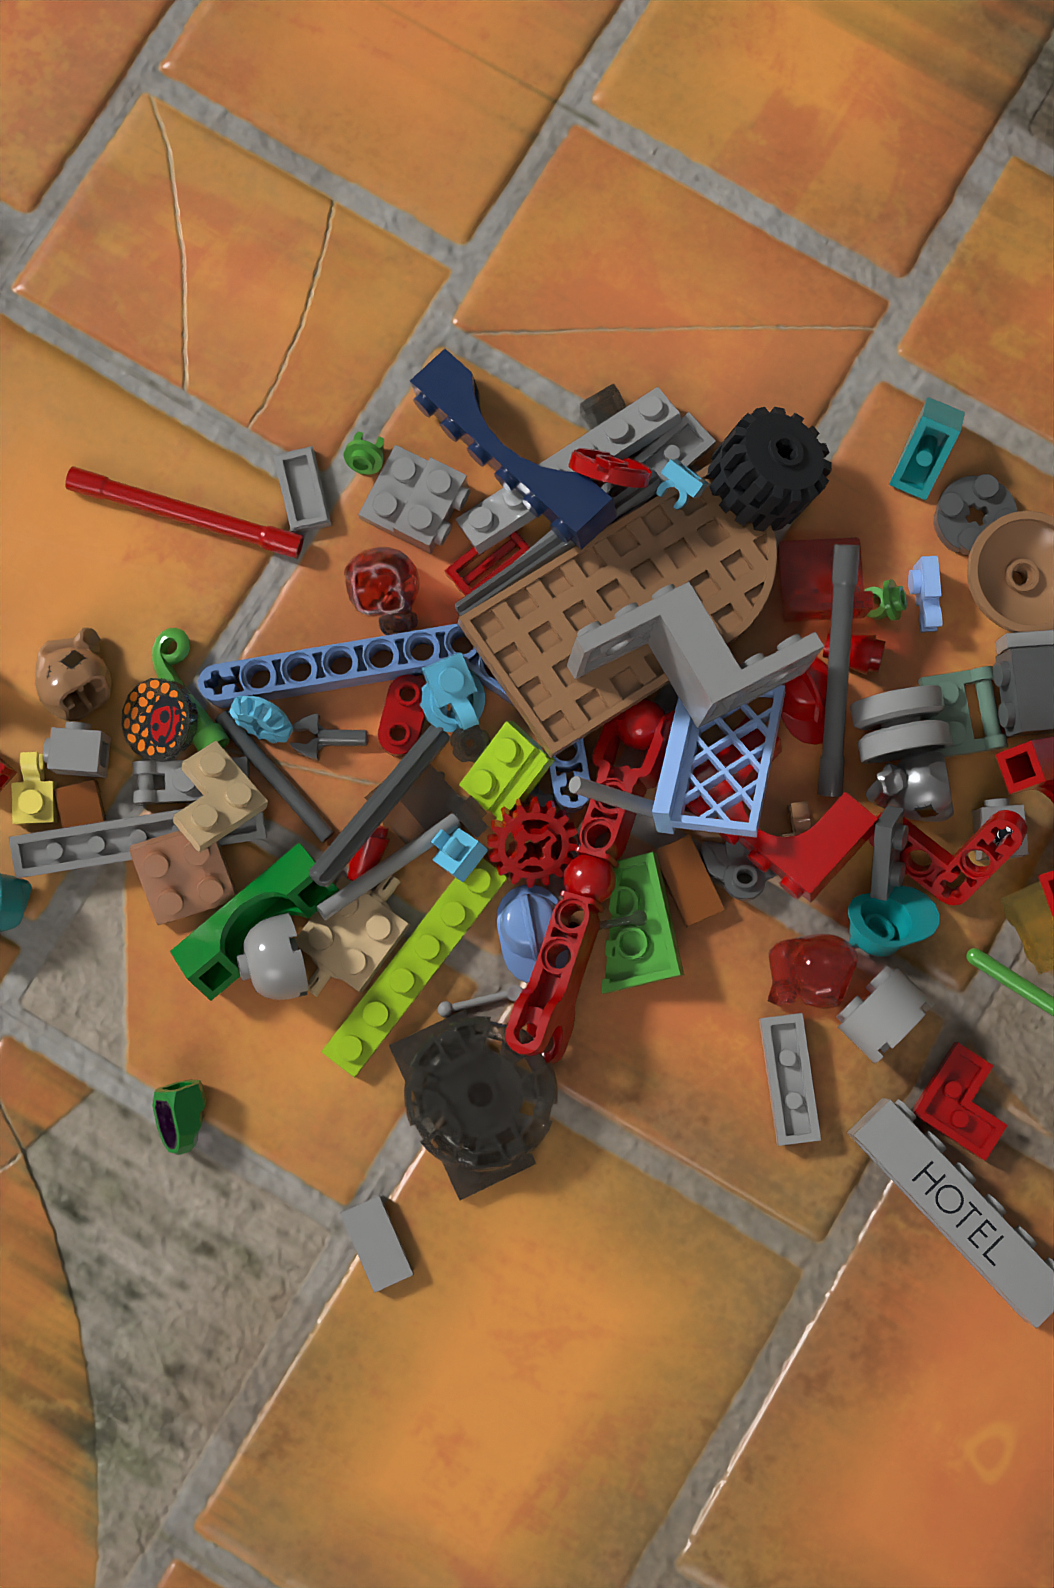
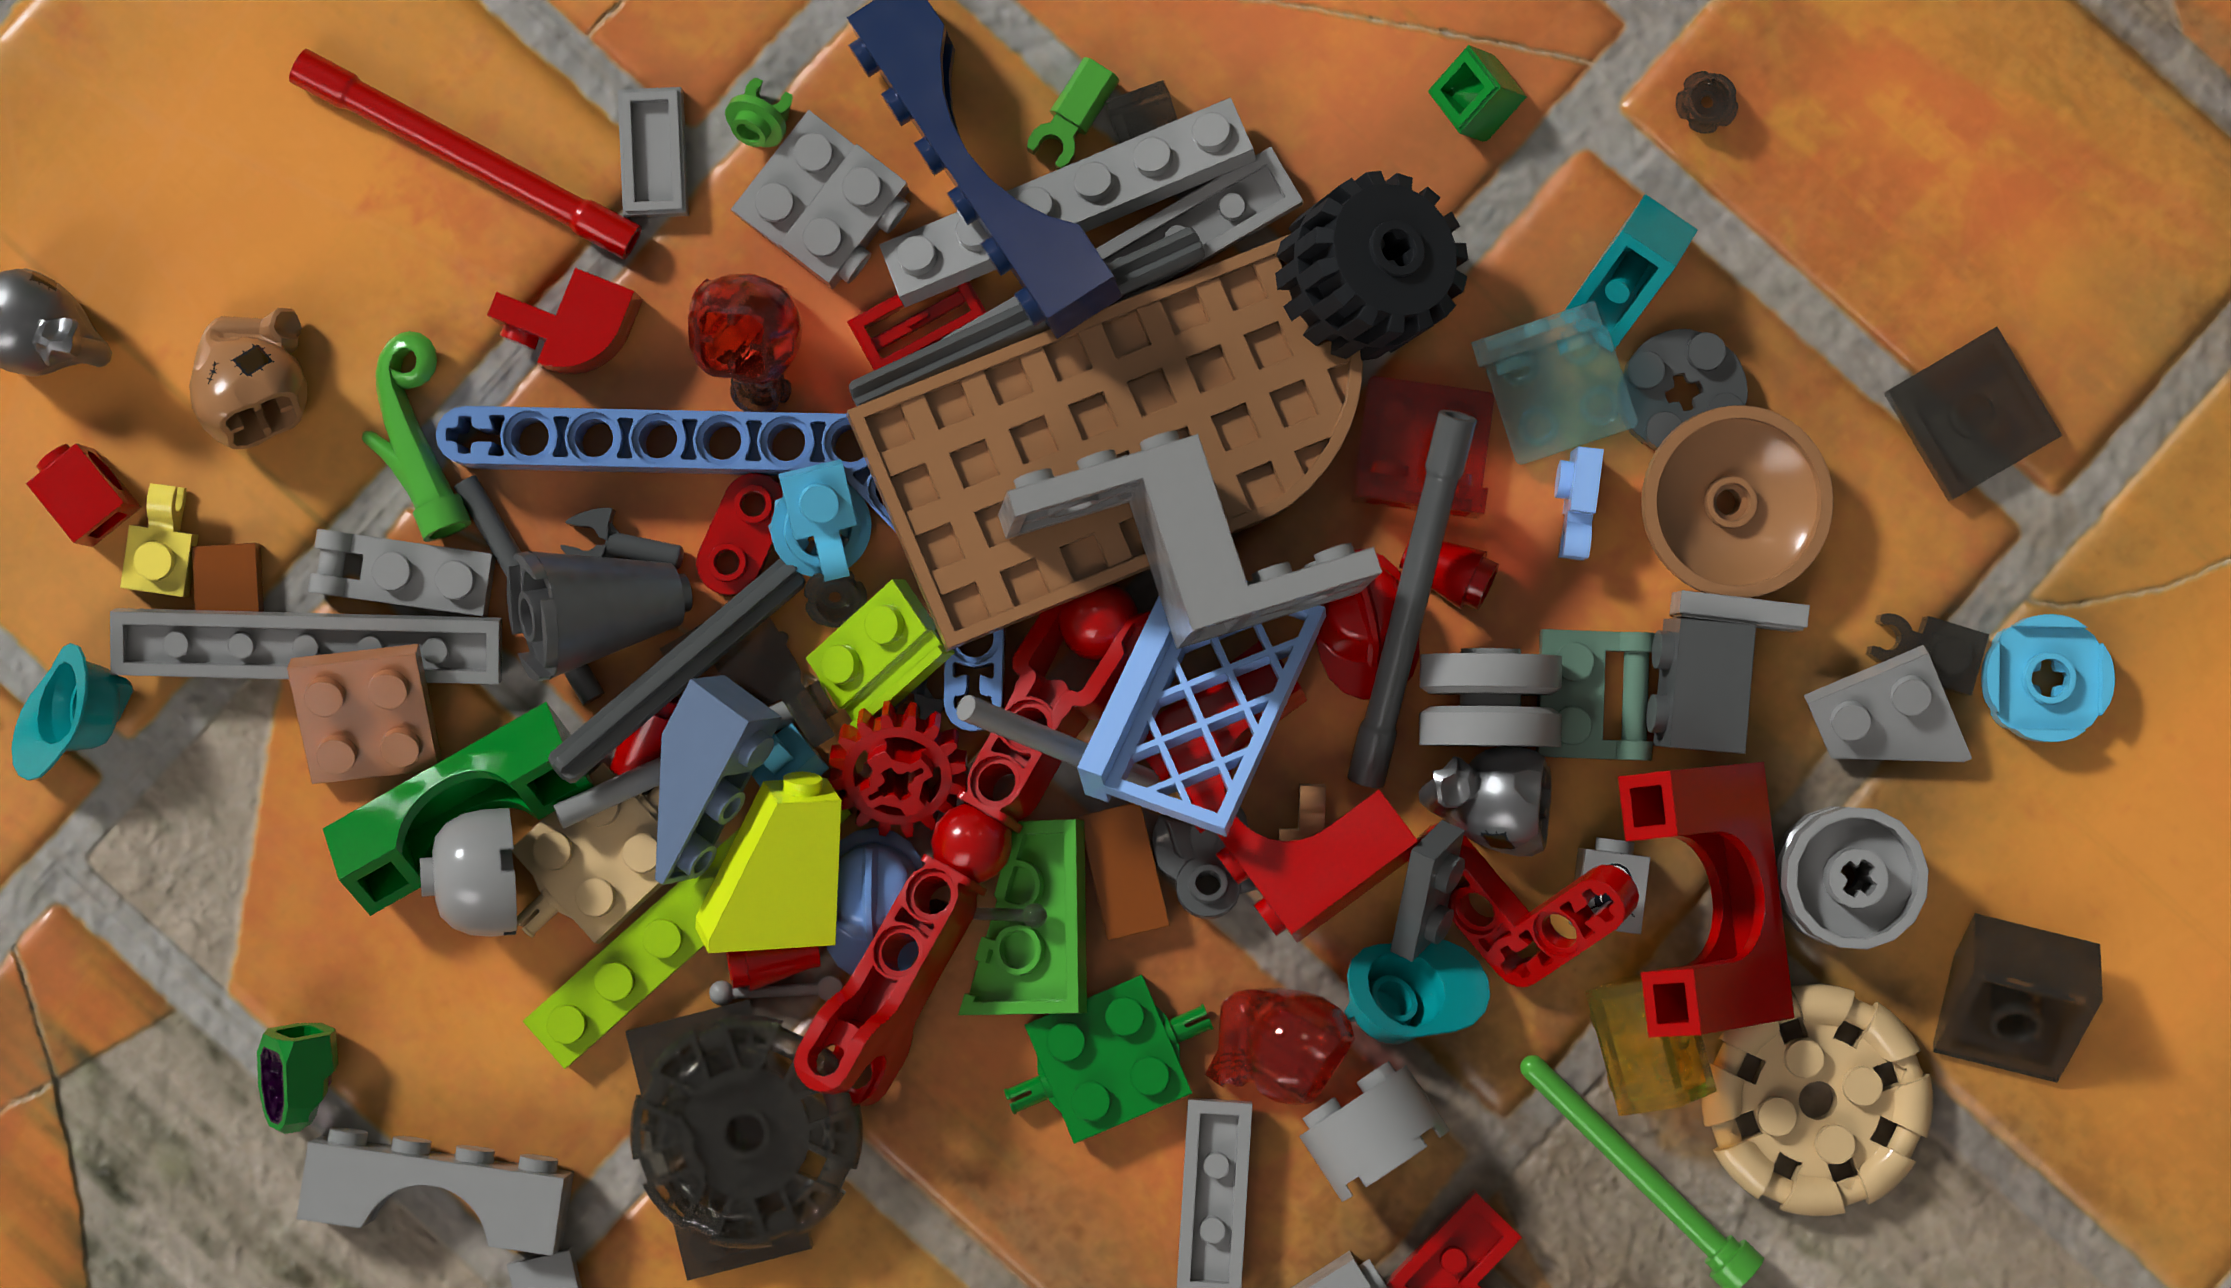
camera: 15 degrees right, 5 degrees up
light grey brick [43,722,111,778] -> none
tile [121,678,198,760] -> none
tan plate [173,741,268,853] -> none
medium azure gear [229,696,293,743] -> none
red tile [568,448,652,488] -> none
medium azure tile [656,459,709,510] -> none
bright green plate [864,579,907,621] -> none
none -> light grey arch [296,1127,574,1256]
none -> red brick [487,268,643,374]
none -> flat silver cone [507,551,693,681]
none -> sand blue slope [655,675,782,885]
none -> neon yellow slope [695,771,842,953]
none -> red cone [726,946,821,992]
none -> green plate [1004,975,1214,1144]
none -> bright green bar [1027,57,1120,170]
none -> green slope [1428,45,1527,142]
none -> clear light blue bracket [1471,301,1638,465]
none -> clear smoke plate [1675,71,1738,134]

